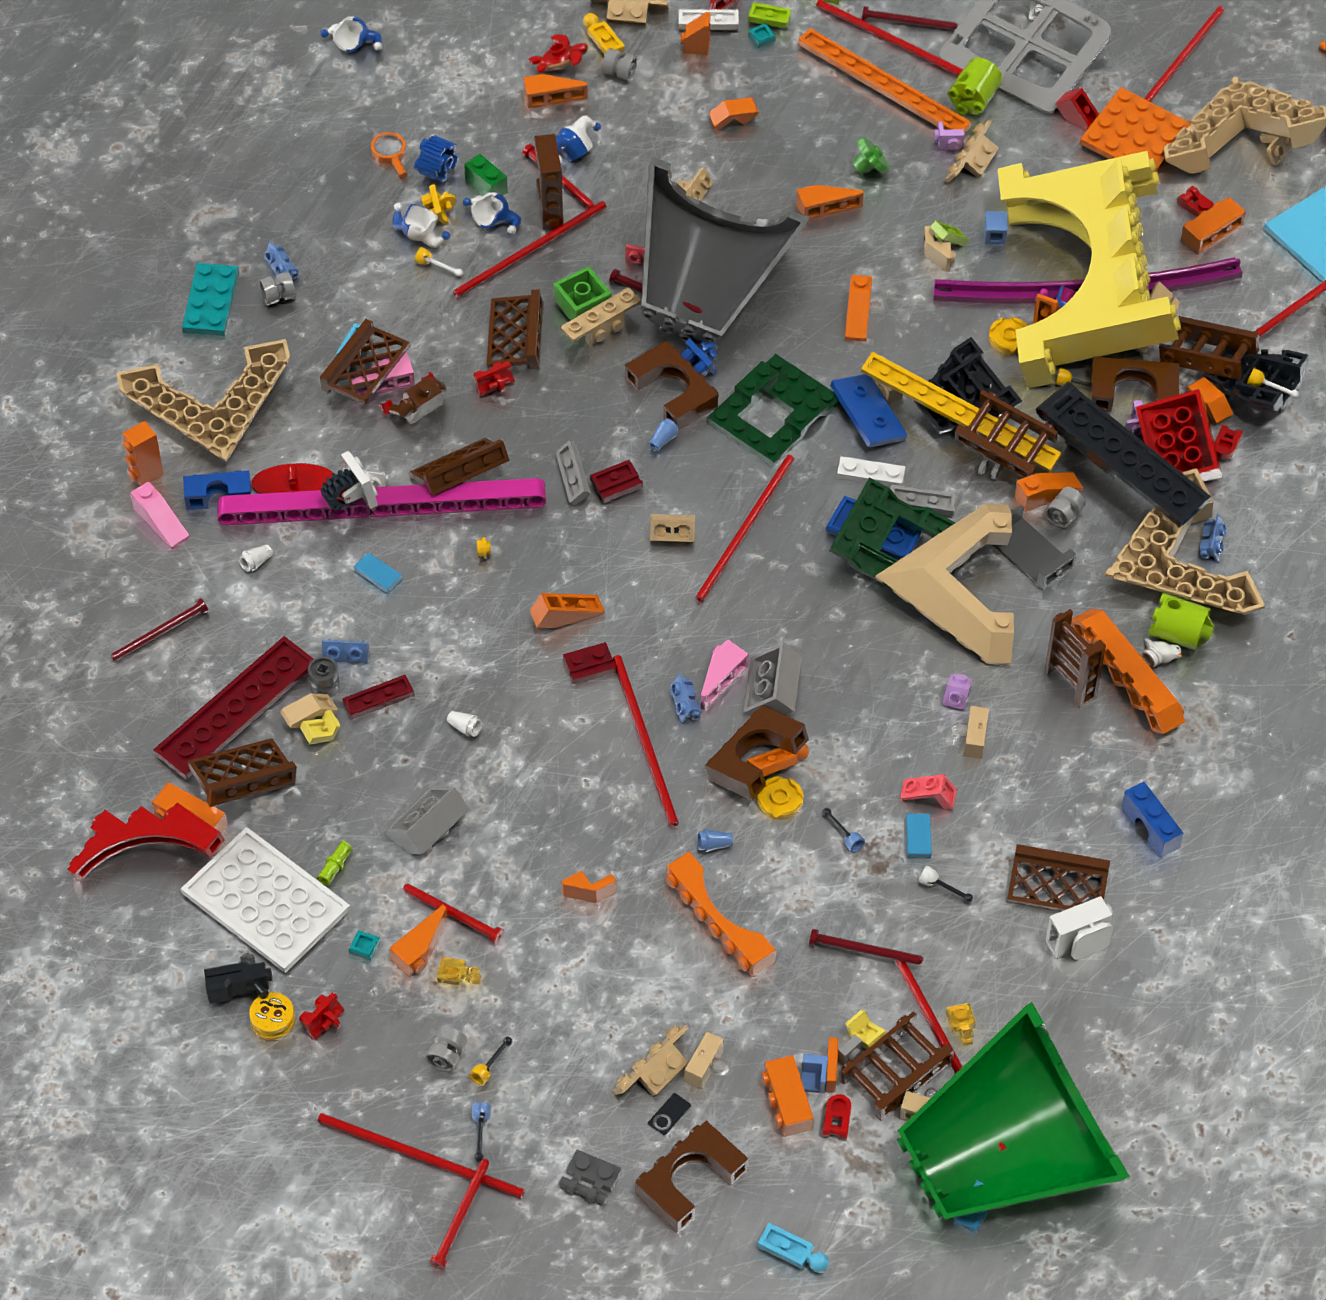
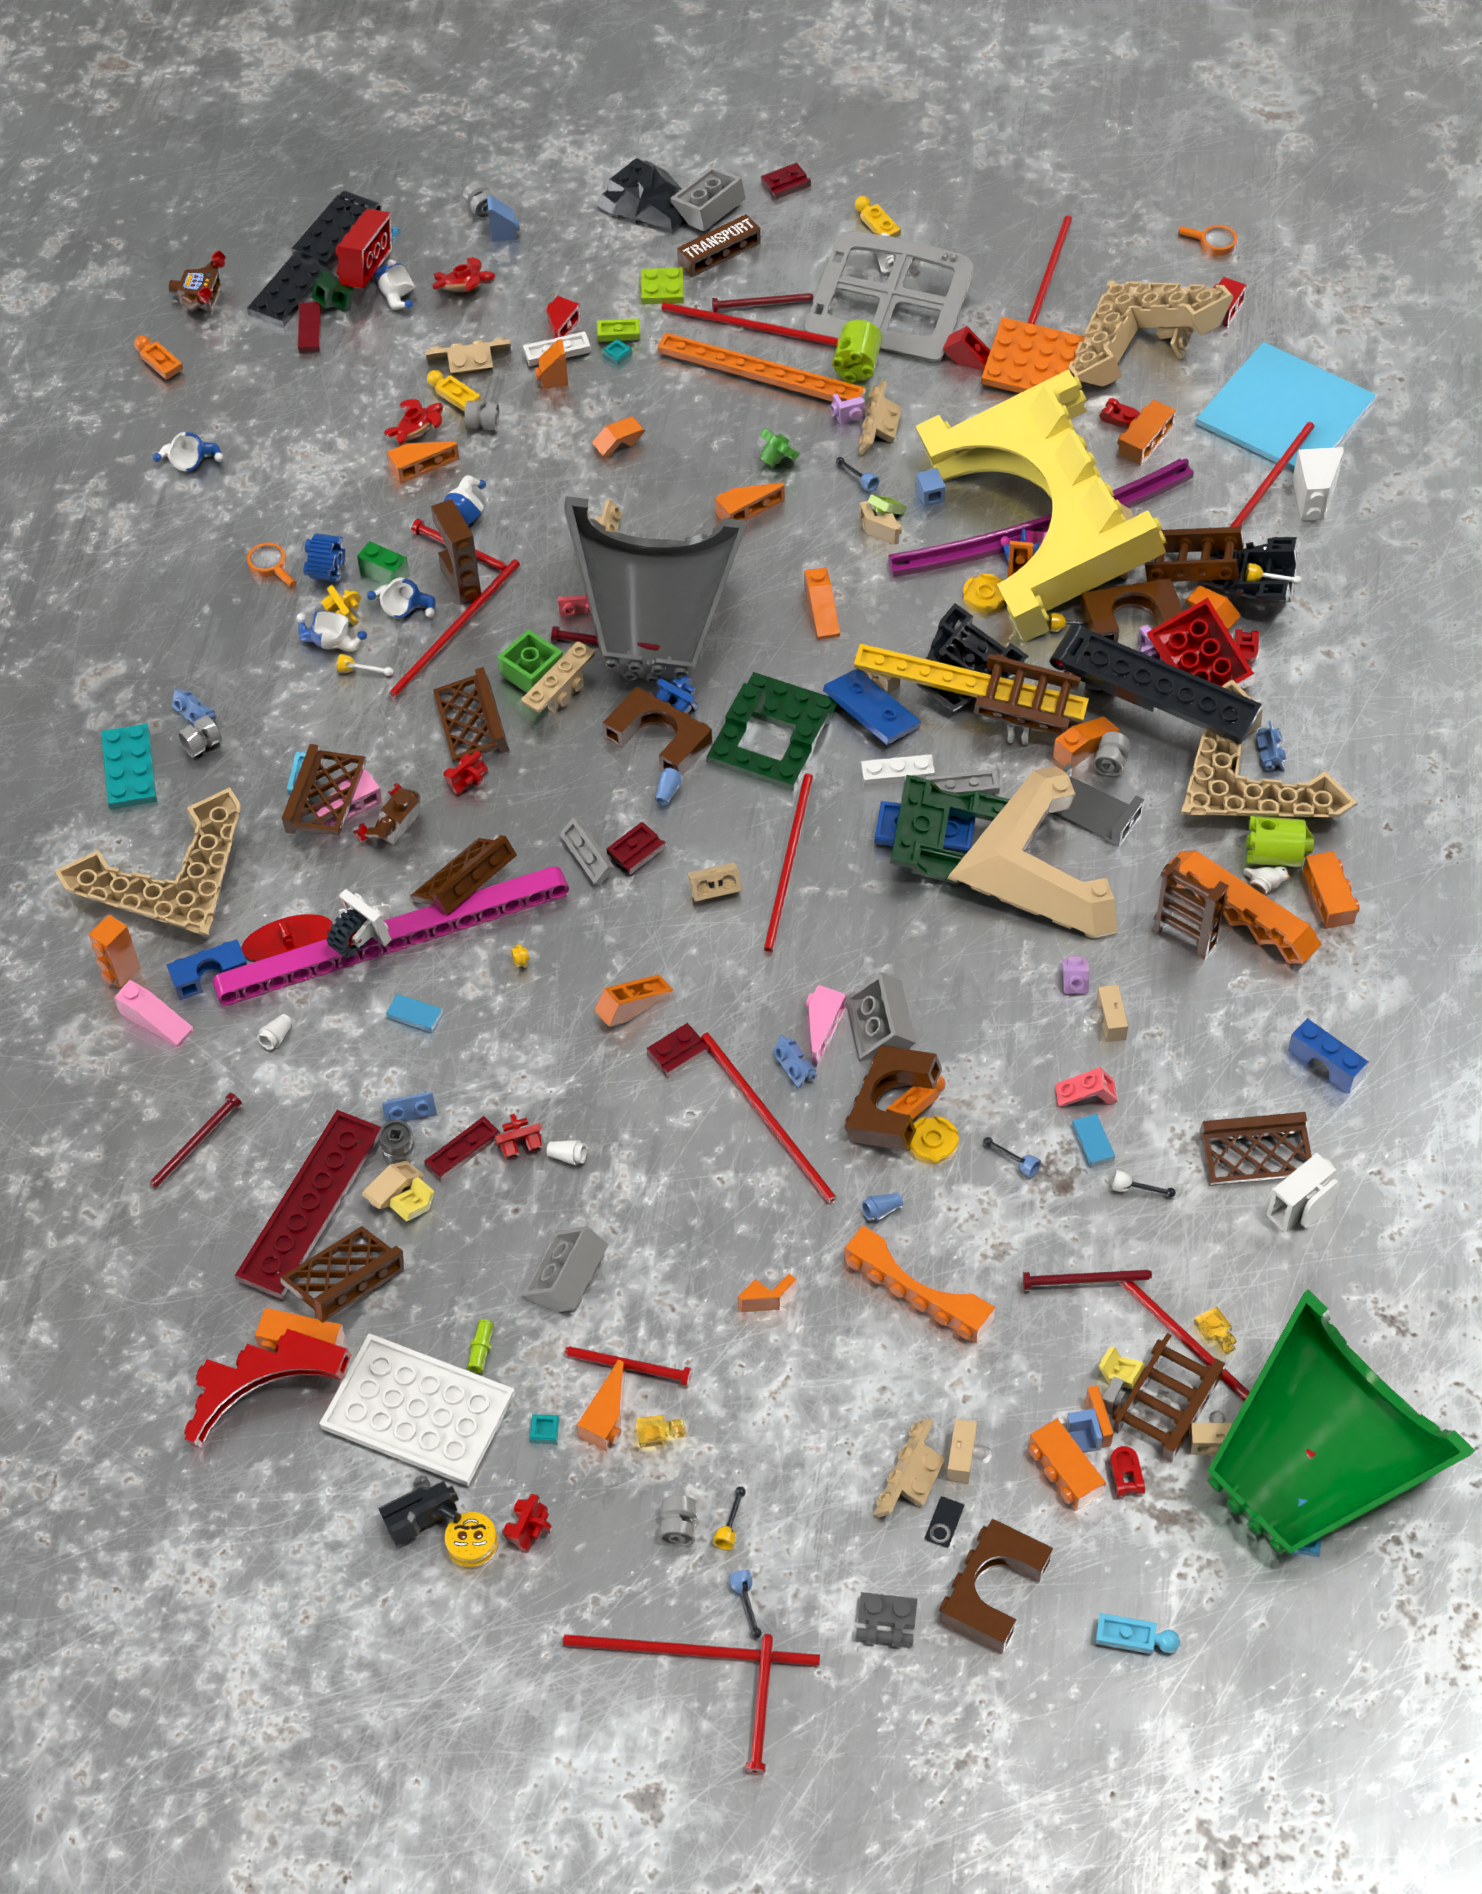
camera: 15 degrees left, 0 degrees up
none -> red hips [495,1113,542,1159]
none -> medium blue hinge [836,457,880,492]
none -> orange brick [1303,851,1360,929]

